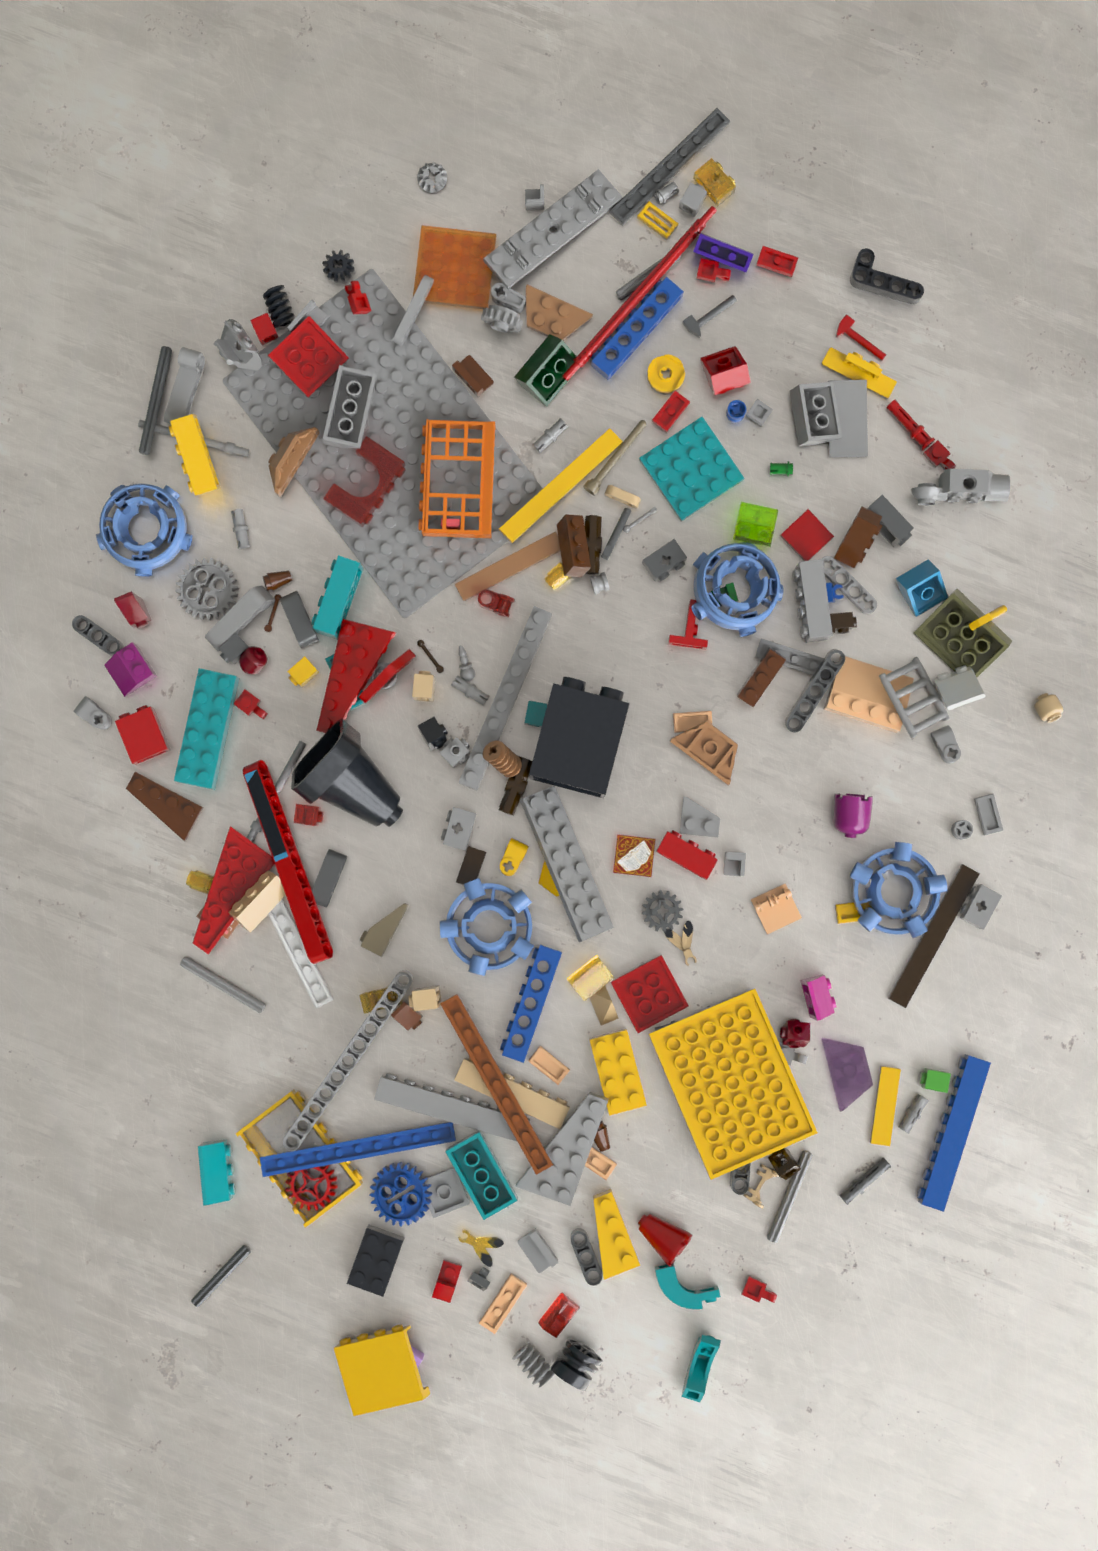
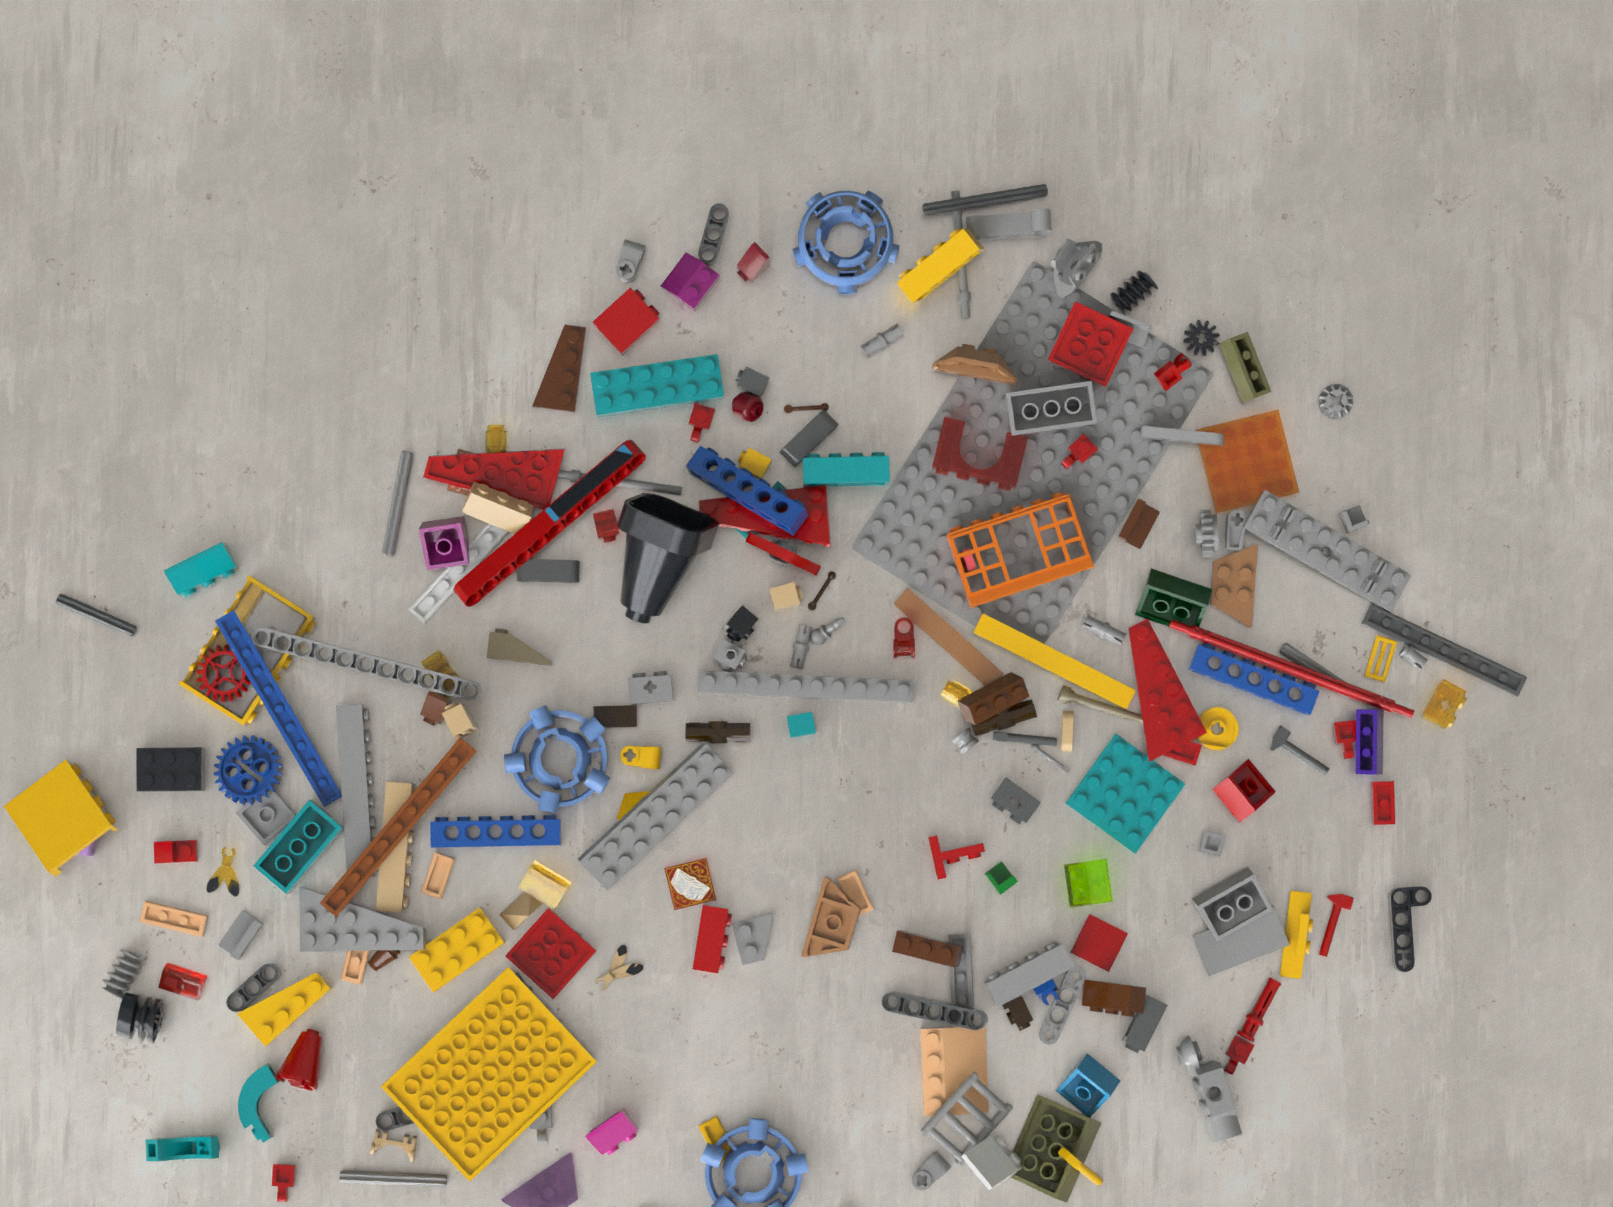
camera: 70 degrees right, 0 degrees up
light grey gear [175,558,238,620] -> none
light grey beam [205,586,275,651] -> none
red panel [250,313,279,345] -> none
reddish brown cone [263,570,292,591] -> none
dark grey tile [468,1267,490,1291] -> none
medium nougat piece [482,740,522,777] -> none
black brick [529,677,630,799] -> none
dark grey gear [641,890,684,932] -> none
light grey brick [679,183,707,217] -> none
medium blue piece [691,542,783,637] -> none
light grey panel [724,852,746,876] -> none
blue wheel [726,400,746,423] -> none
light nougat hinge [751,883,802,934] -> none
dark brown brick [768,1148,801,1180] -> none
green pin [770,461,793,477] -> none
dark red brick [780,1019,810,1048] -> none
magenta cylinder [833,793,873,838] -> none
none -> slope [419,516,469,570]
none -> blue brick [686,445,808,536]
none -> red plate [1061,433,1098,470]
none -> red wing [1128,619,1207,762]
none -> olive brick [1219,332,1272,403]

